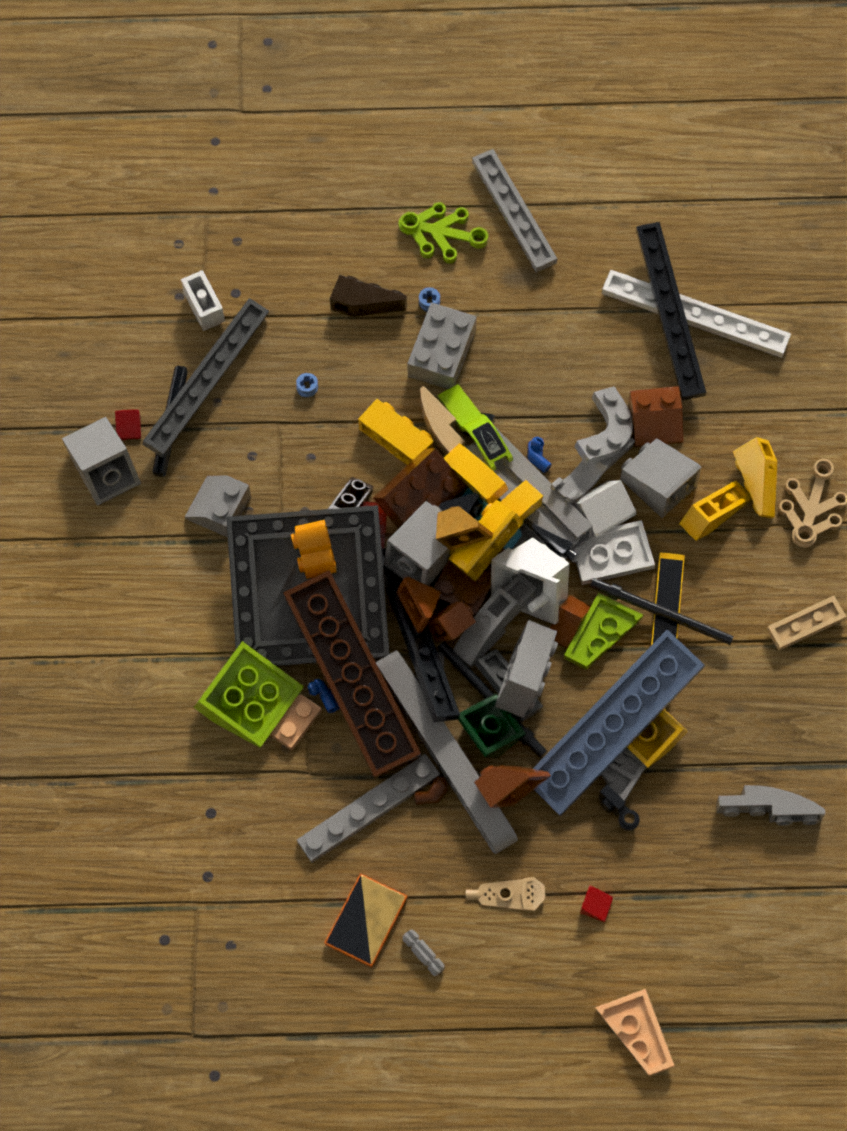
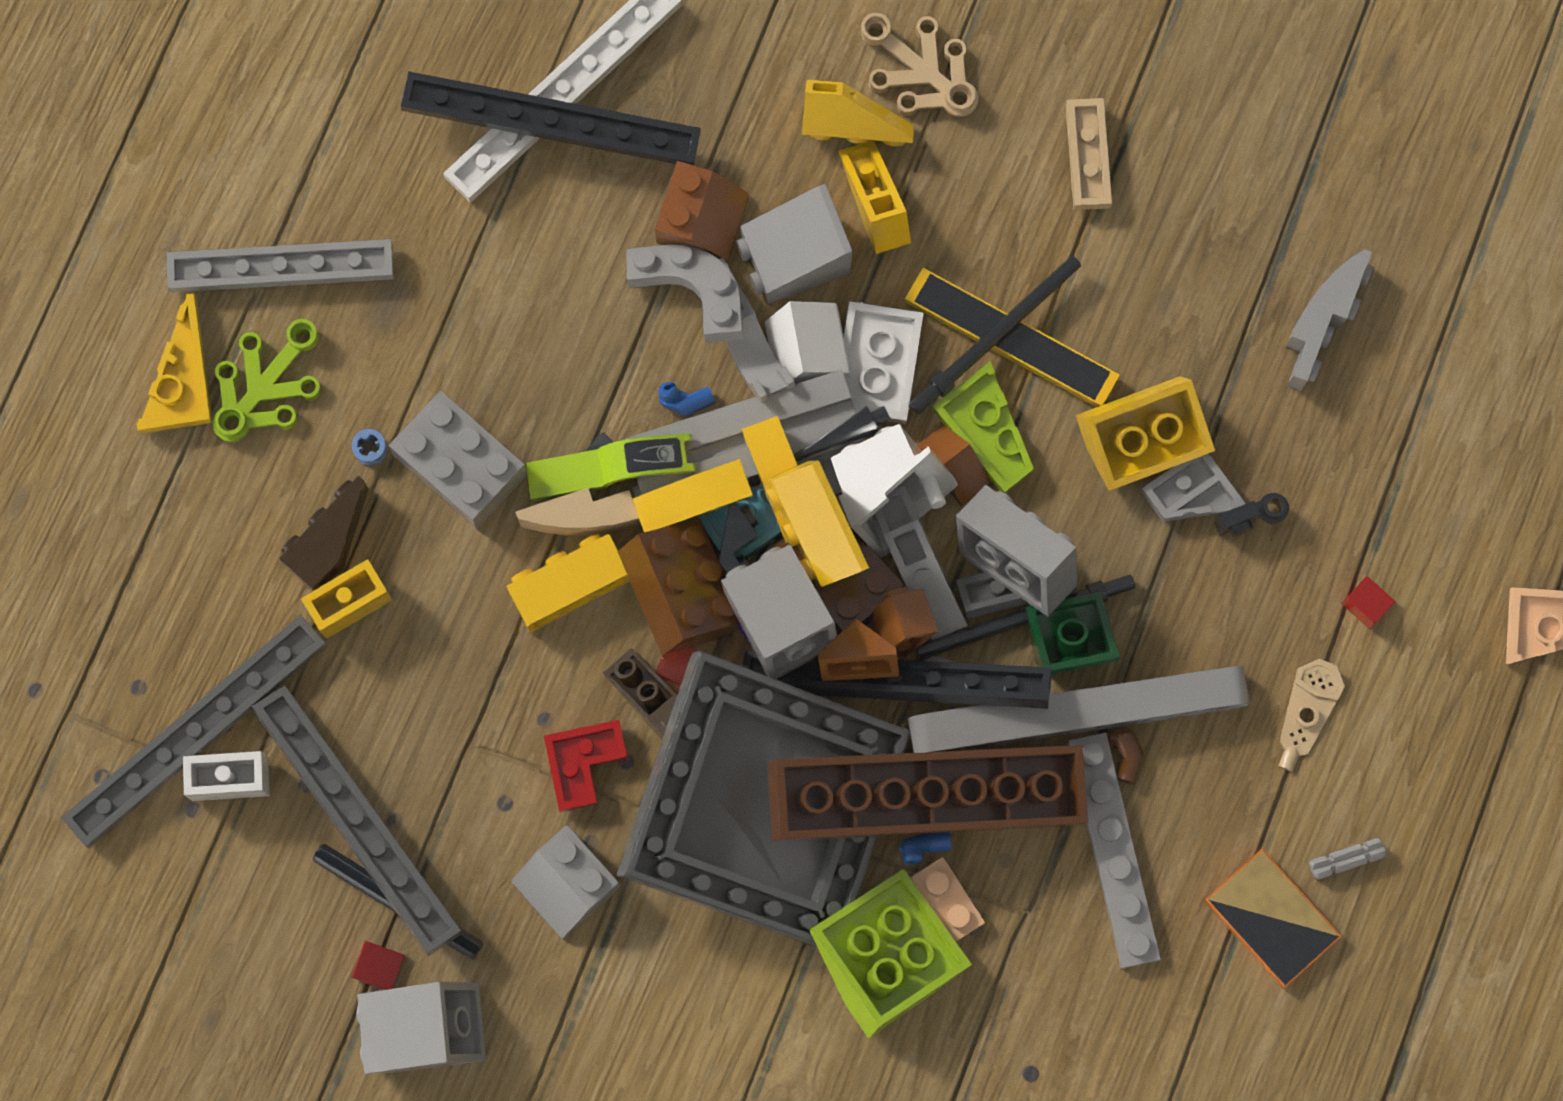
camera: 70 degrees left, 10 degrees up
light orange brick [291,520,336,579] -> none
medium blue bush [296,373,318,397] -> none
pearl gold slope [436,506,493,550] -> none
dark orange slope [474,765,551,808] -> none
sand blue plate [533,630,705,816] -> none
none -> dark grey plate [61,615,327,848]
none -> yellow wing [137,293,212,434]
none -> yellow brick [301,559,392,639]
none -> red plate [544,719,628,813]

